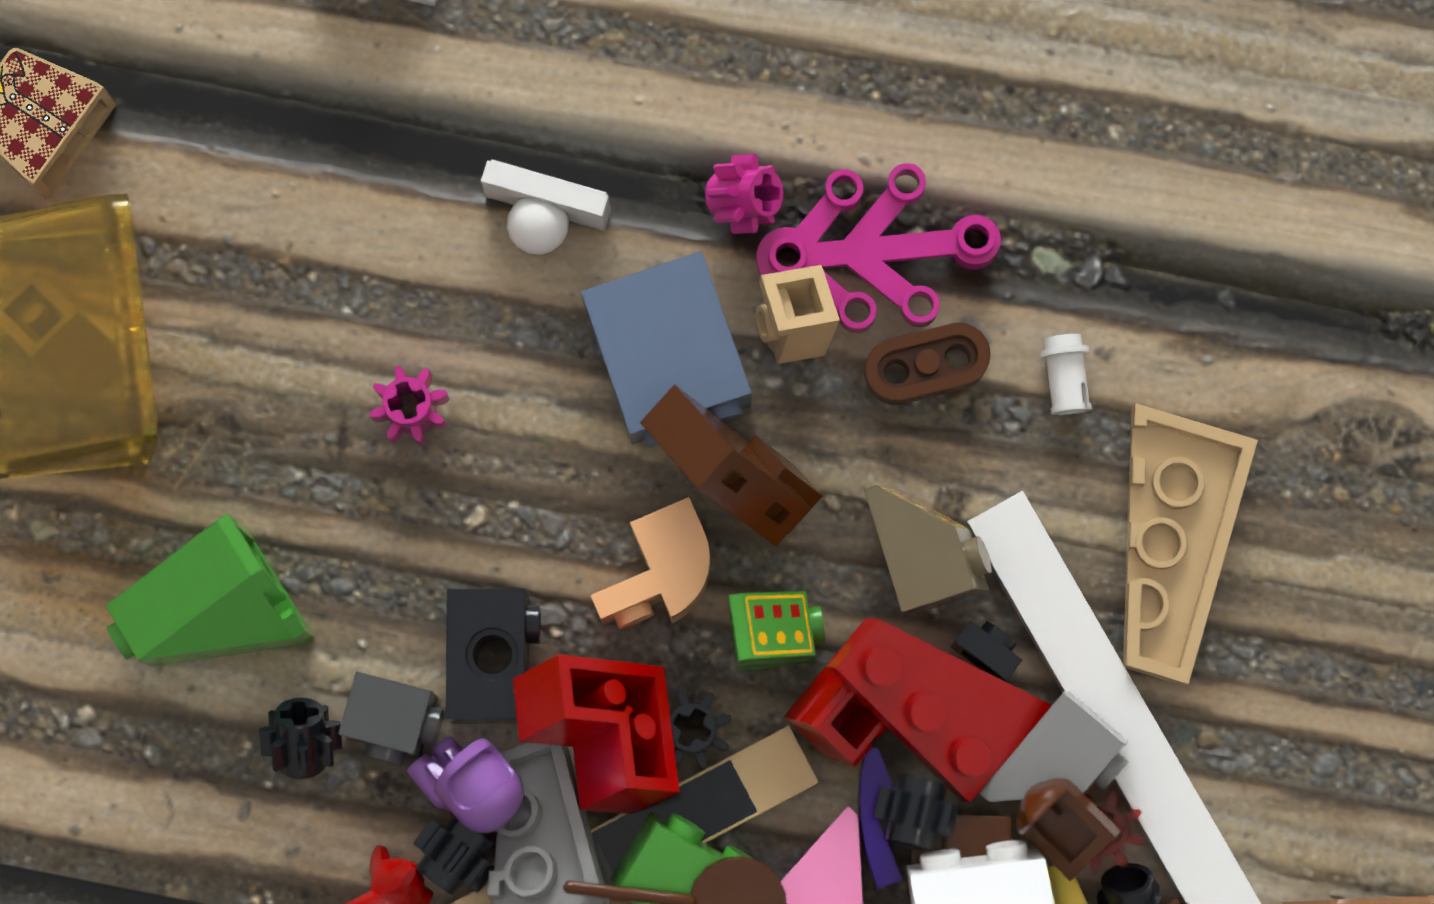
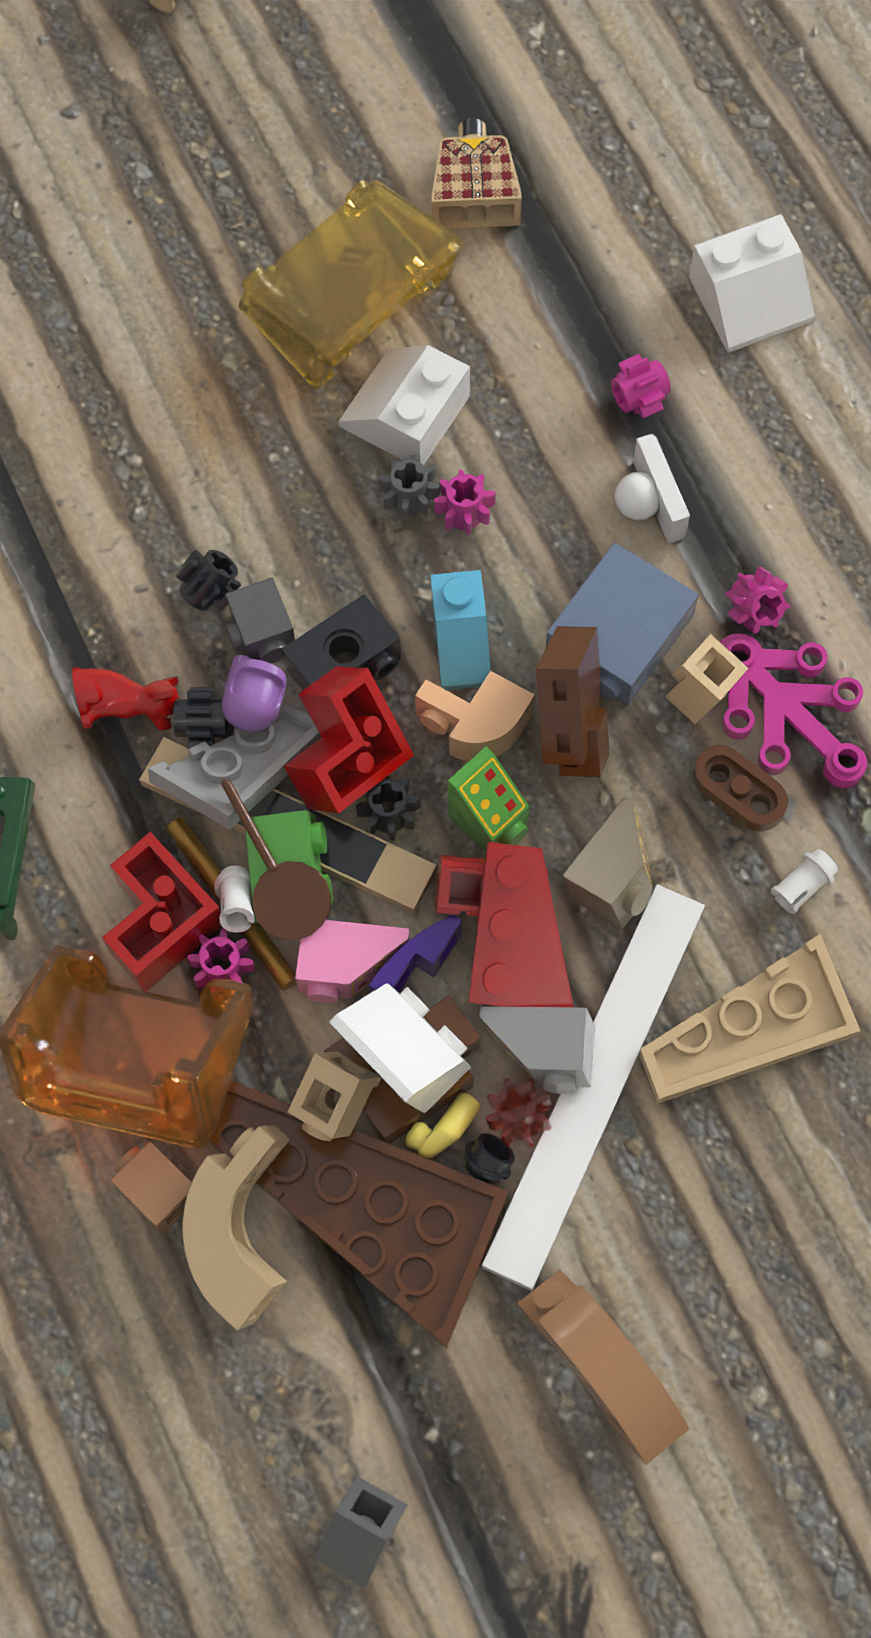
camera: 55 degrees right, 10 degrees down
bright green slope [105,514,315,666] -> none
black gear [873,773,959,851] -> none
black plate [950,621,1022,682] -> none
reddish brown plate [1016,778,1121,881] -> none
none -> white slope [338,345,470,466]
none -> dark grey gear [379,455,440,520]
none -> medium azure slope [431,570,491,691]
none -> dark pink gear [611,354,671,418]

